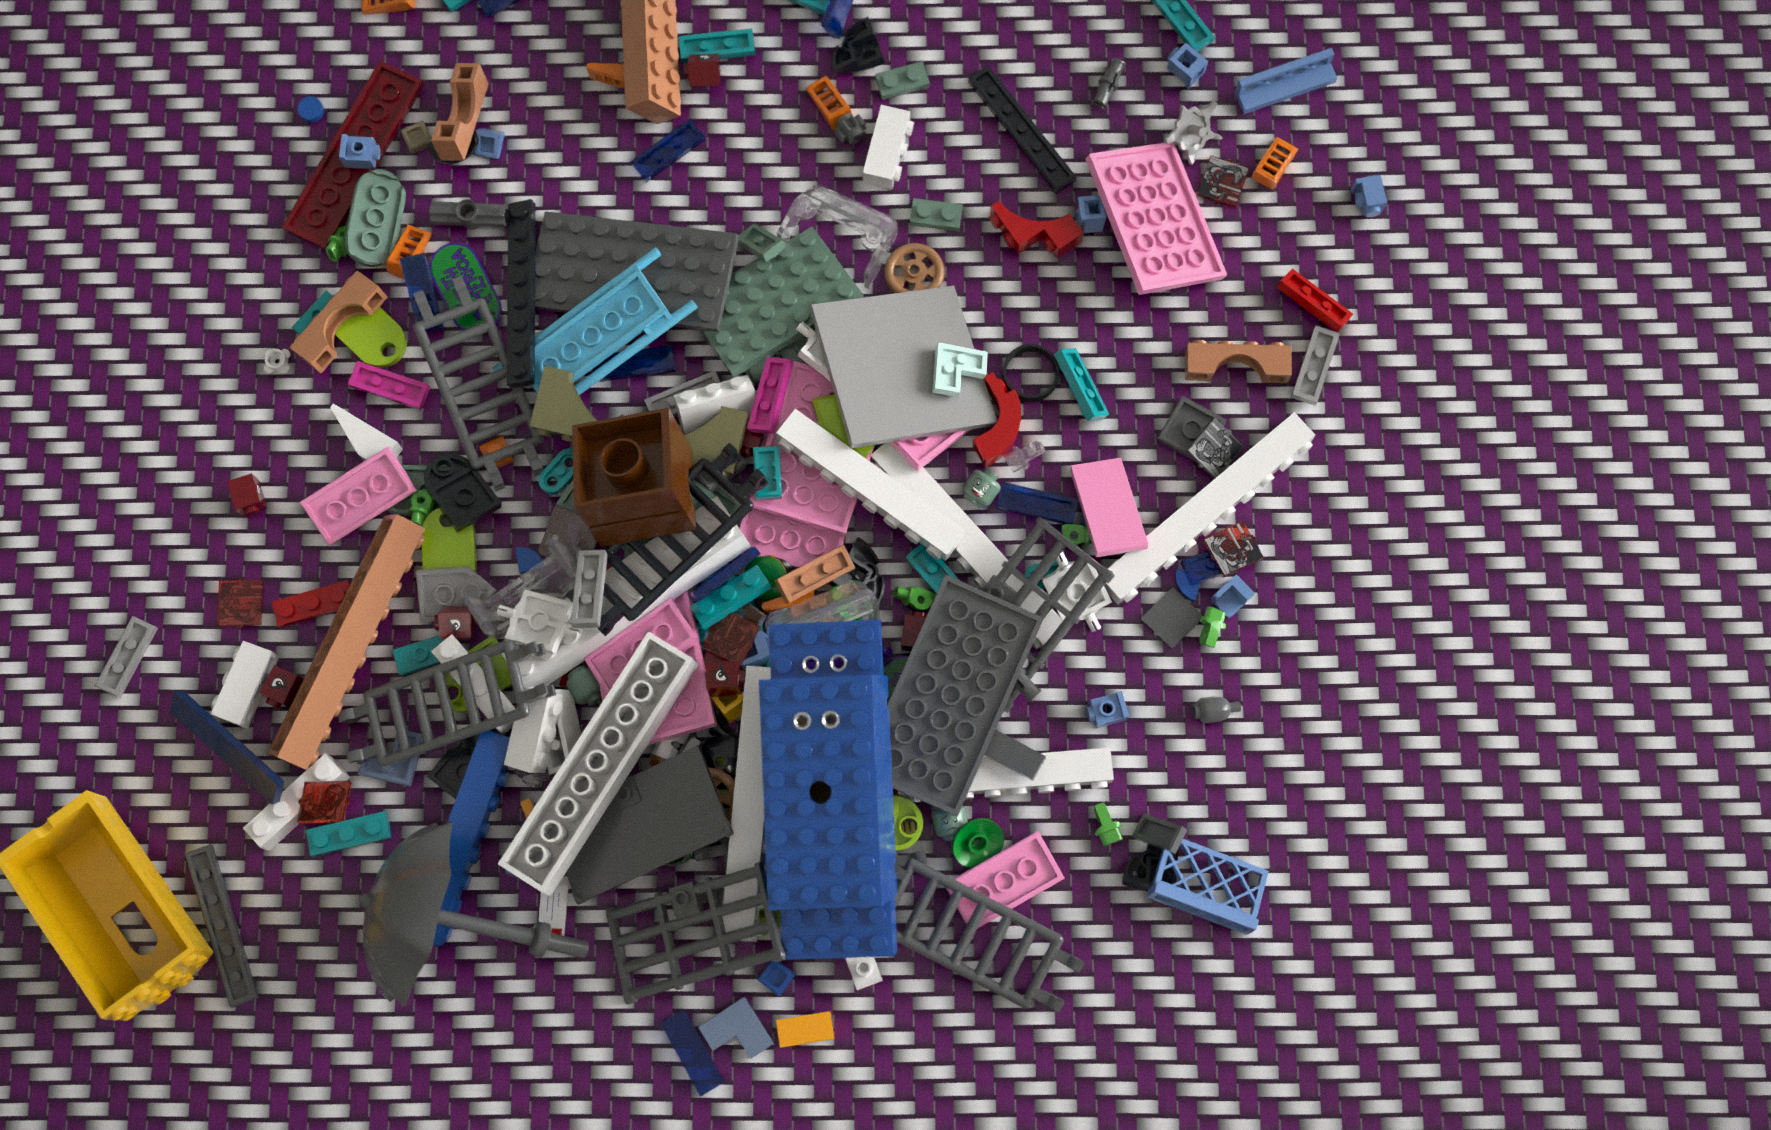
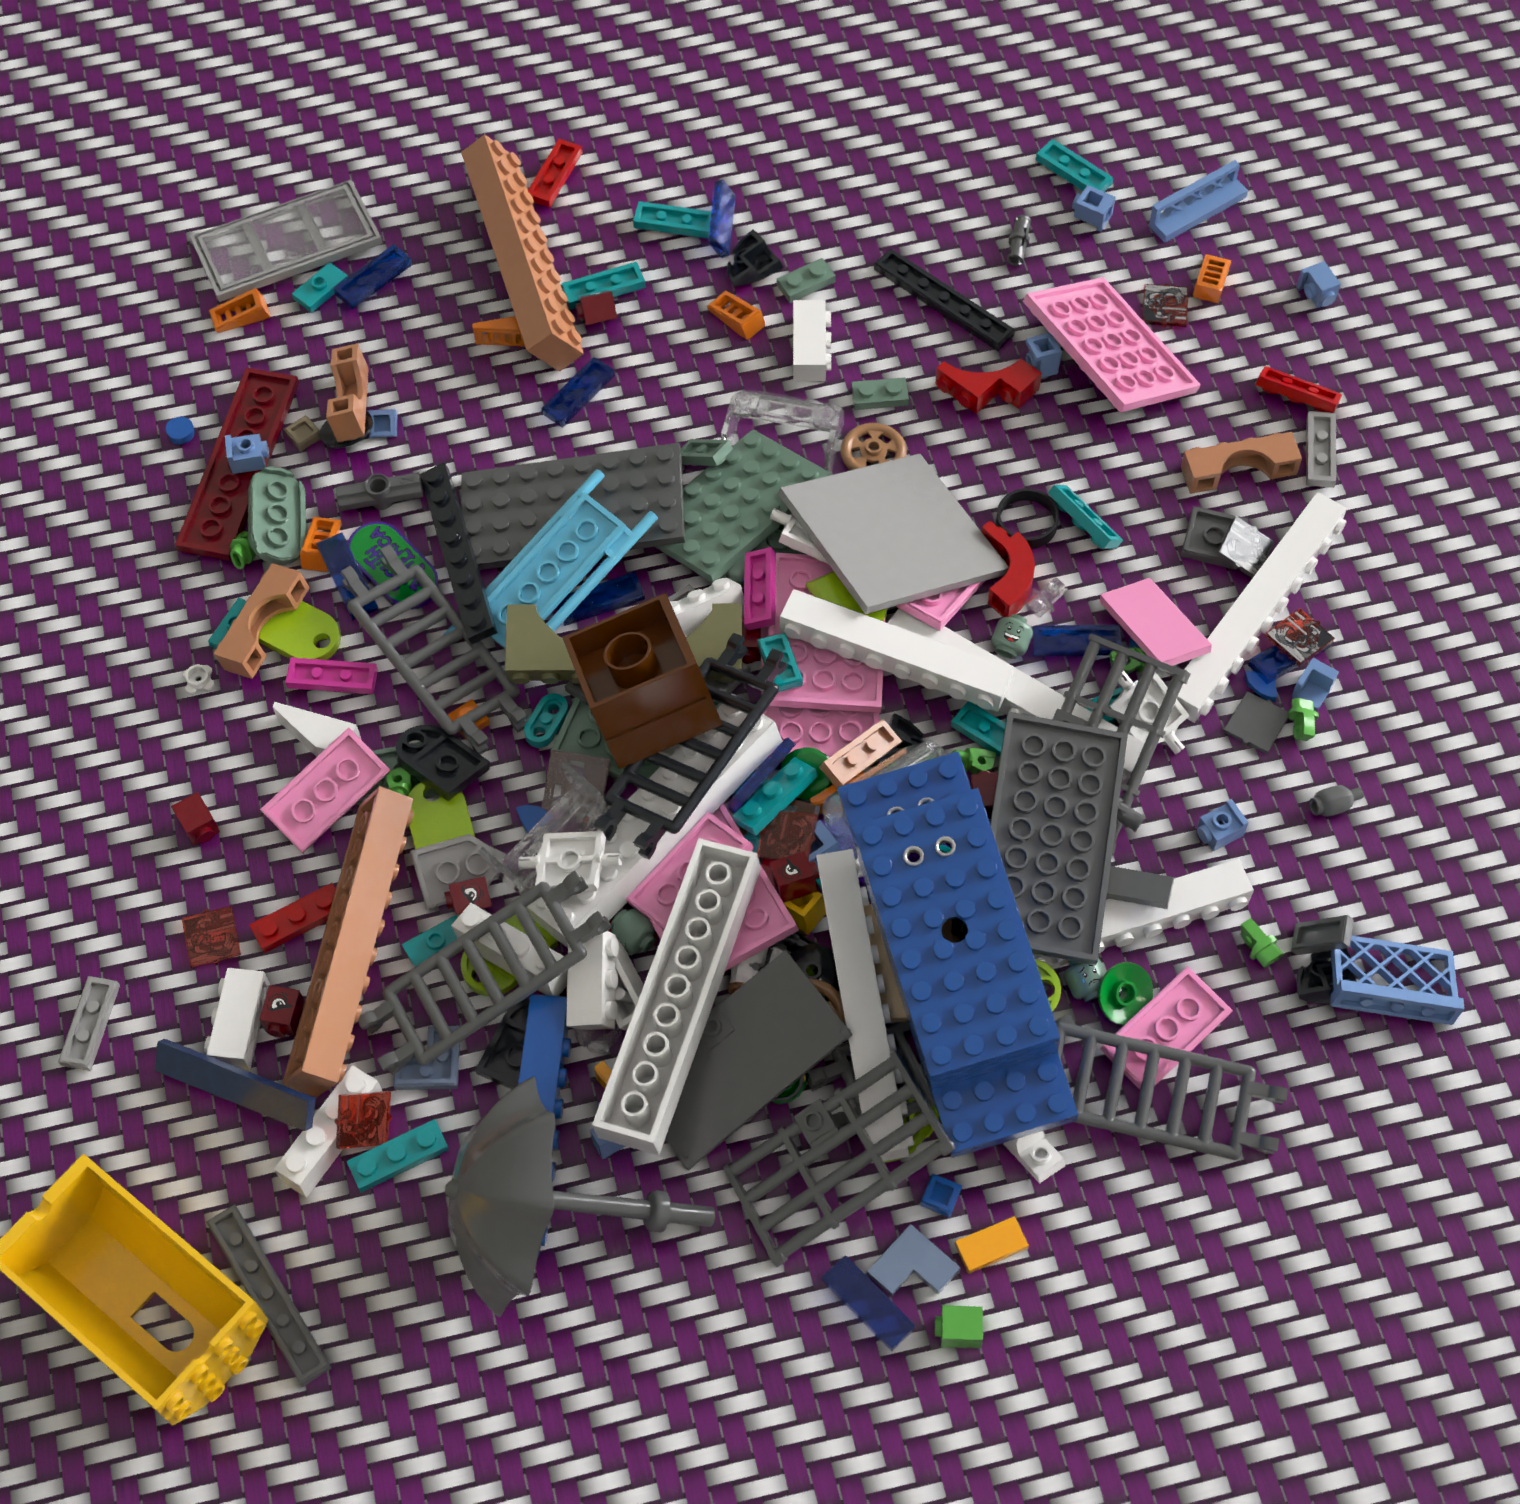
camera: 15 degrees left, 15 degrees down
white sticker [538,885,568,936] -> none
light grey plate [570,550,608,628] -> none
dark grey gear [835,113,866,145] -> none
light aqua plate [932,342,988,397] -> none
light grey piece [1164,101,1222,165] -> none
none -> bright green brick [934,1305,983,1349]

